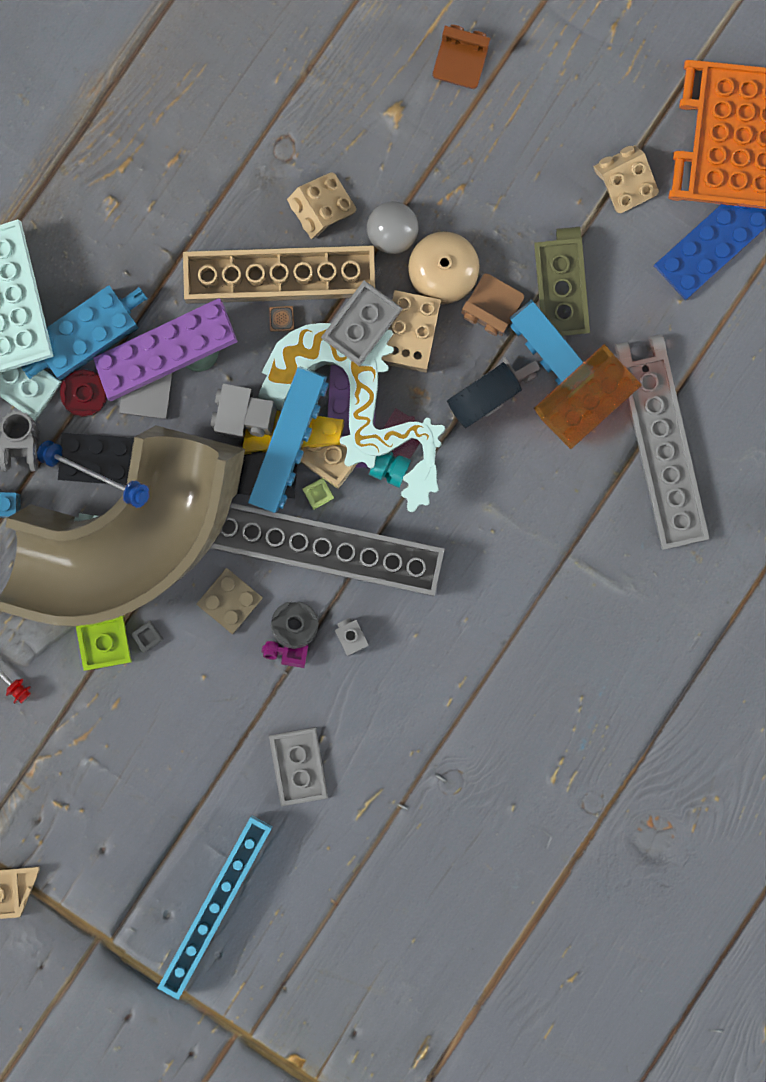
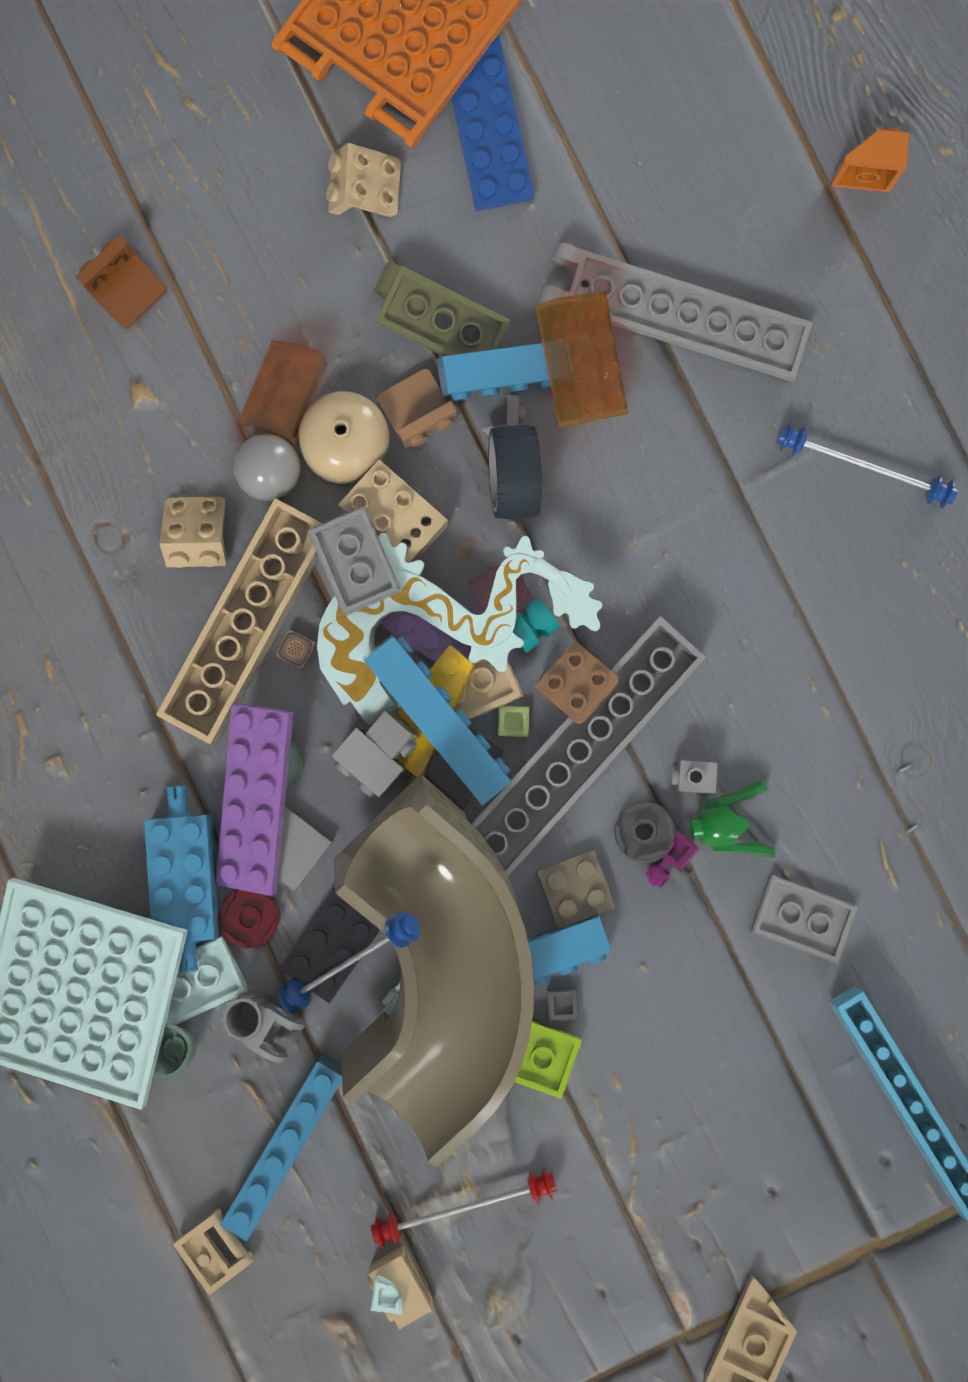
camera: 60 degrees left, 0 degrees up
none -> clear orange slope [238,340,328,446]
none -> dark azure brick [528,914,612,986]
none -> medium nougat bracket [534,641,619,724]
none -> green piece [690,780,776,858]
none -> blue axle [776,422,958,509]

